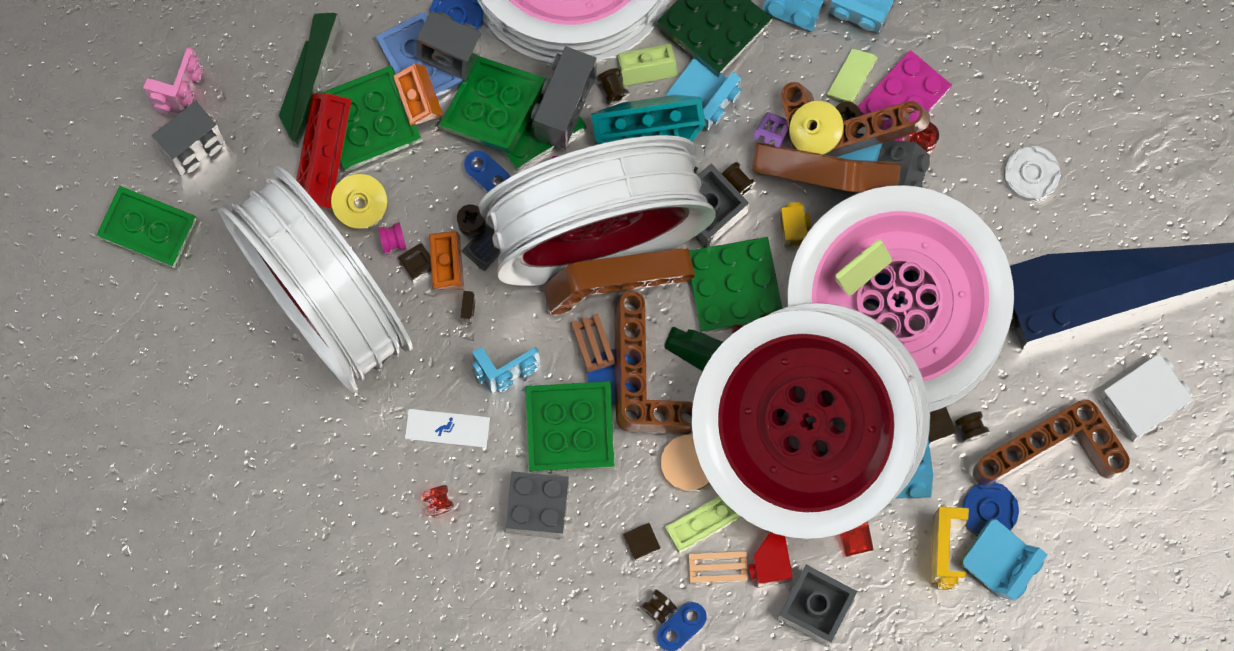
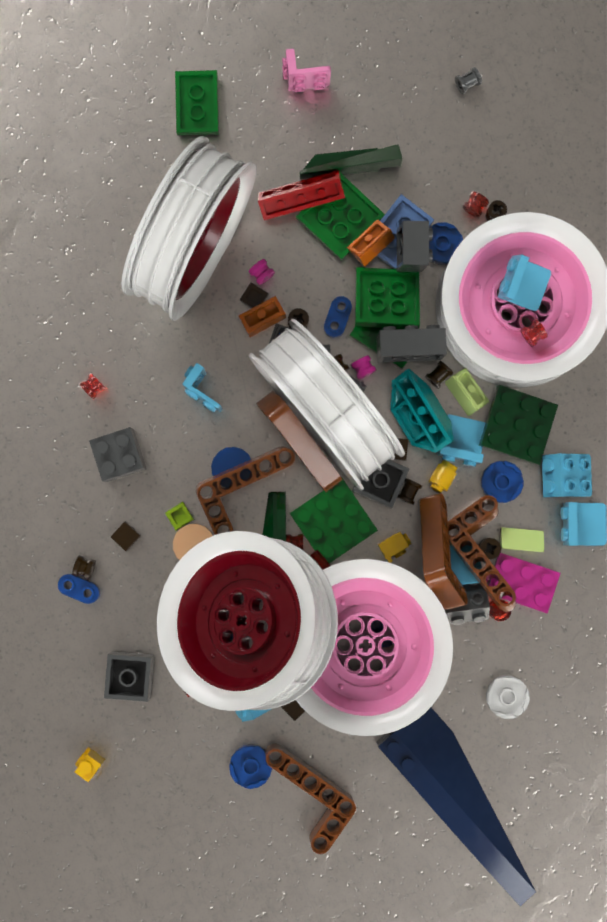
camera: 65 degrees right, 10 degrees up
dark grey brick [152,101,225,176] -> none
light yellow dish [331,174,387,229] -> none
white sticker [405,409,490,448] -> none
dark brown tile [460,291,476,326] -> none
green plate [525,381,615,472] -> none
nougat tile [571,313,615,373] -> none
yellowish green tile [665,496,742,553] -> none
light nougat tile [689,551,748,584] -> none
red slope [748,532,793,588] -> none
medium lavender tile [753,112,789,148] -> none
light yellow dish [789,101,844,154] -> none
yellowish green slope [835,240,892,296] -> none
yellow panel [930,506,969,590] -> none
dark brown wheel [955,411,990,443] -> none
medium azure bracket [961,519,1048,601] -> none
white panel [1100,353,1193,442] -> none
none -> lime tile [165,502,195,531]
none -> yellow brick [428,460,458,493]
none -> blue tile [481,461,524,503]

